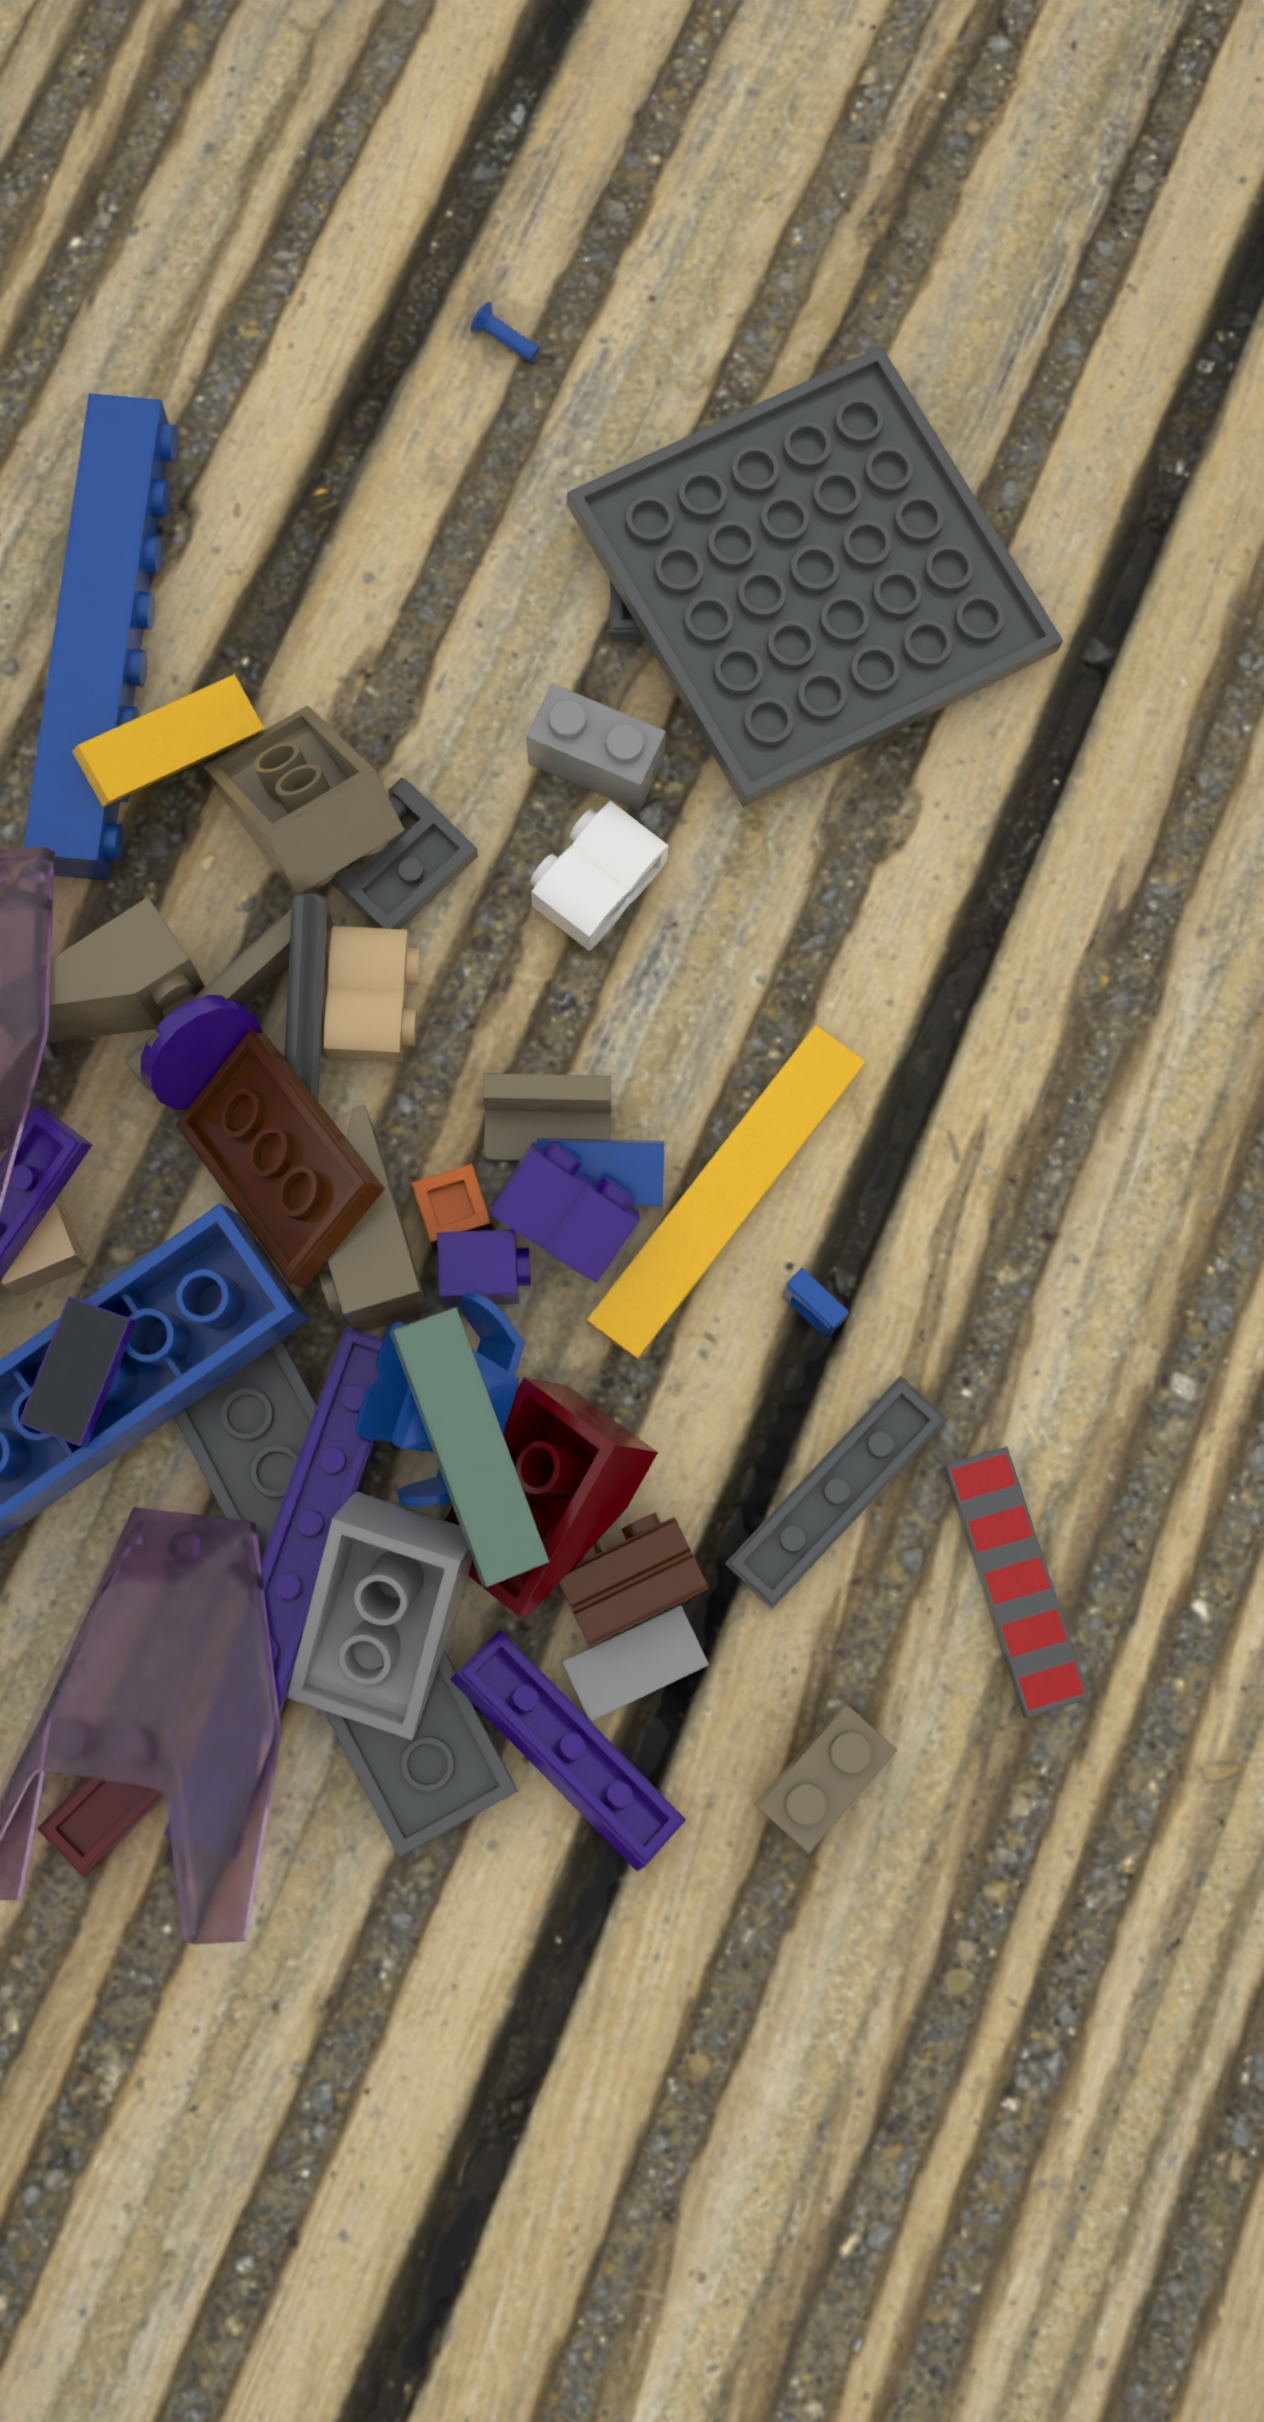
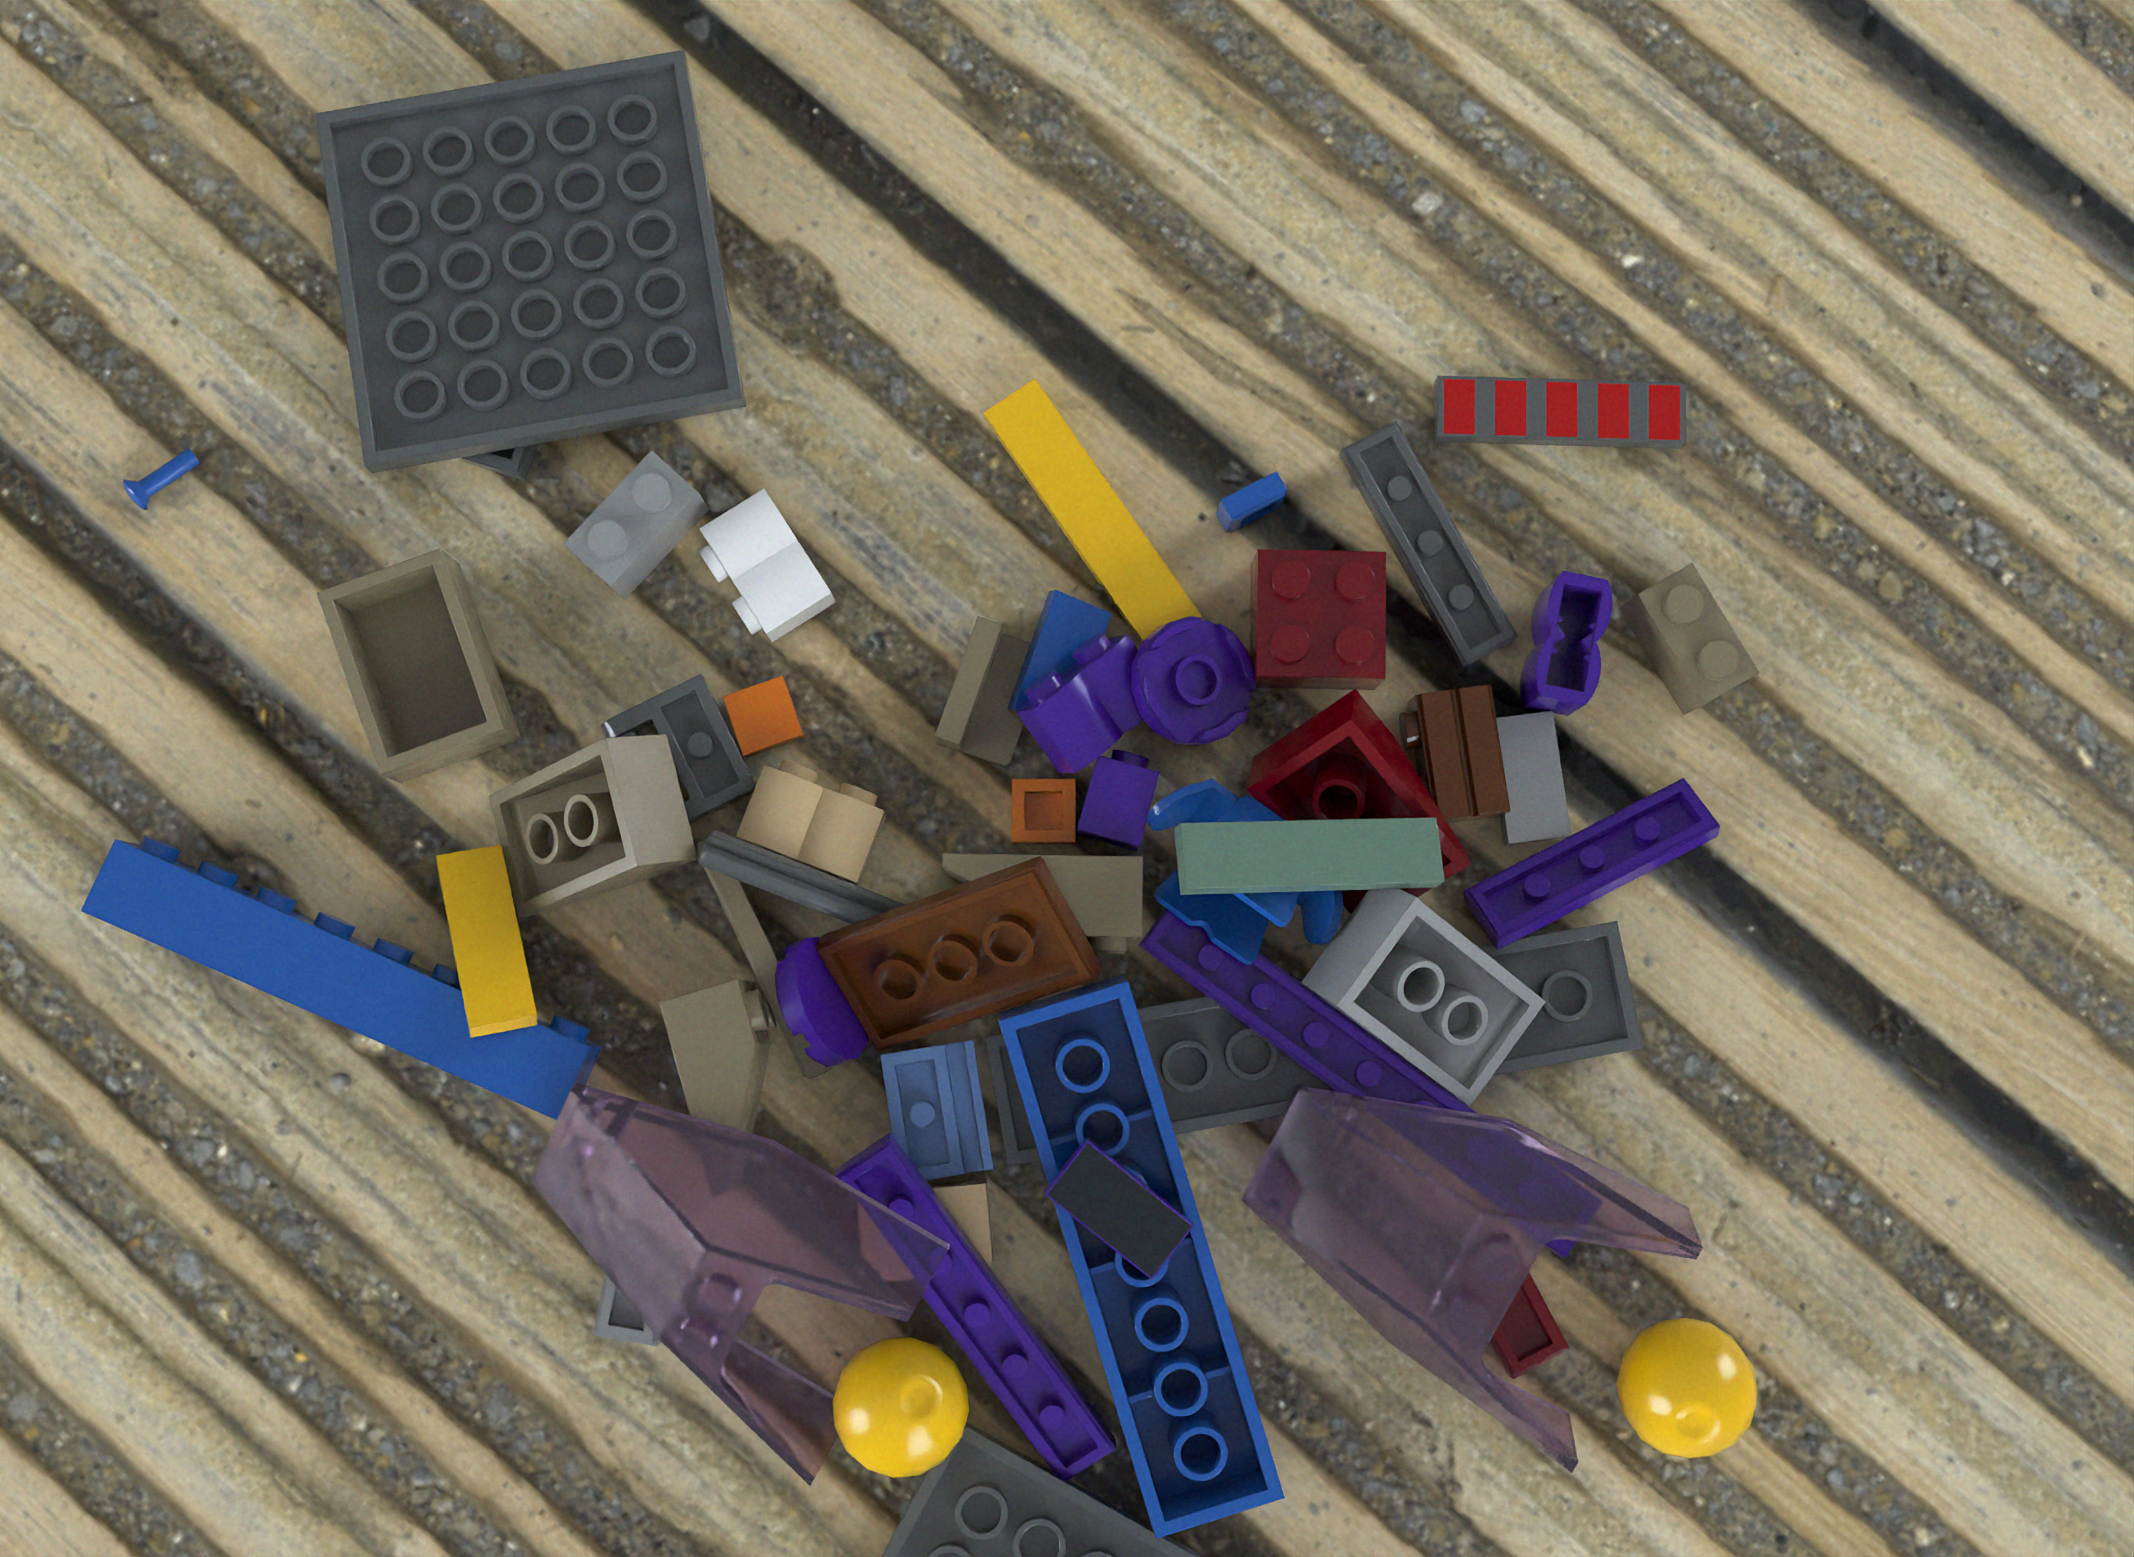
camera: 75 degrees left, 5 degrees up
none -> dark tan piece [317,548,521,783]
none -> orange tile [722,676,805,759]
none -> medium blue plate [880,1040,994,1180]
none -> dark purple tile [1130,616,1255,746]
none -> dark red brick [1250,549,1386,690]
none -> dark purple brick [1520,571,1613,716]
none -> yellow piece [1616,1318,1758,1459]

